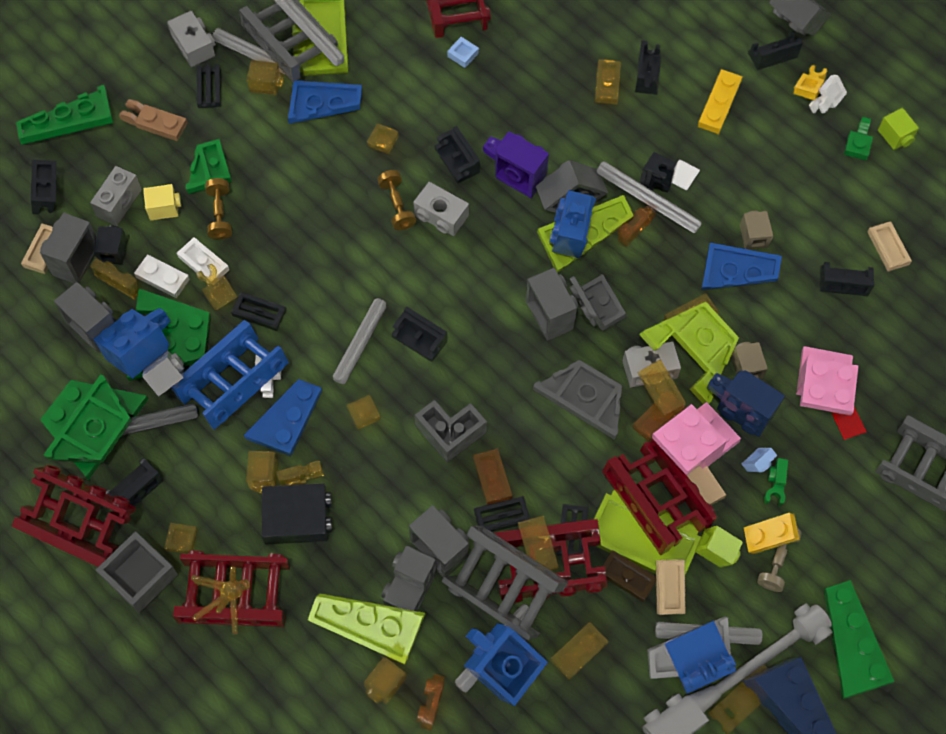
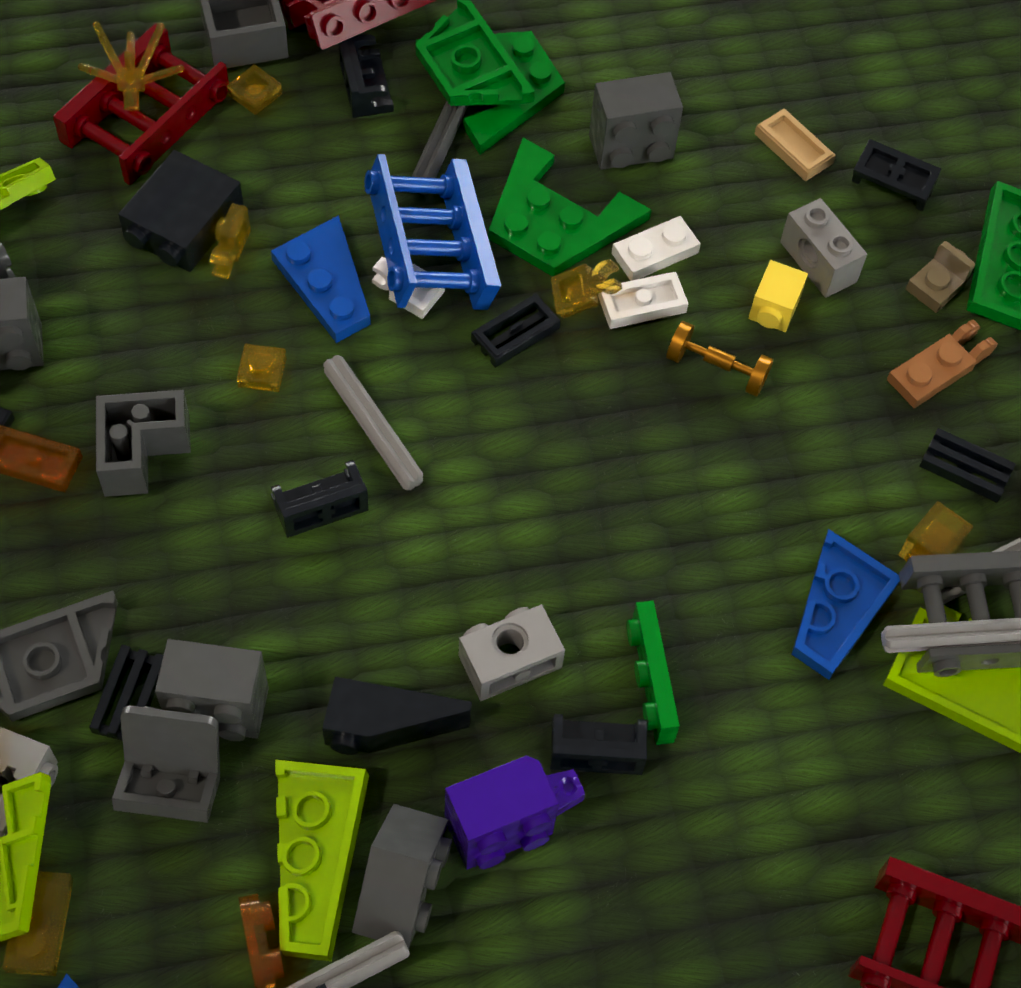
camera: 120 degrees right, 5 degrees down
dark grey piece [40,213,96,284] -> none
clear yellow plate [90,258,139,300] -> none
black brick [93,225,128,265] -> none
blue hinge [93,308,170,379] -> none
light grey brick [142,350,184,396] -> none
green wing [185,139,232,194] -> none
clear yellow brick [246,451,278,493] -> none
clear yellow plate [367,123,398,154] -> none
pearl gold wheel [377,170,416,231] -> none
light blue plate [447,37,479,68] -> none
blue hinge [549,190,596,258] -> none
none -> black tile [89,645,164,741]
none -> black slope [322,677,472,755]
none -> green plate [626,600,680,745]
none -> dark tan bracket [905,241,975,313]

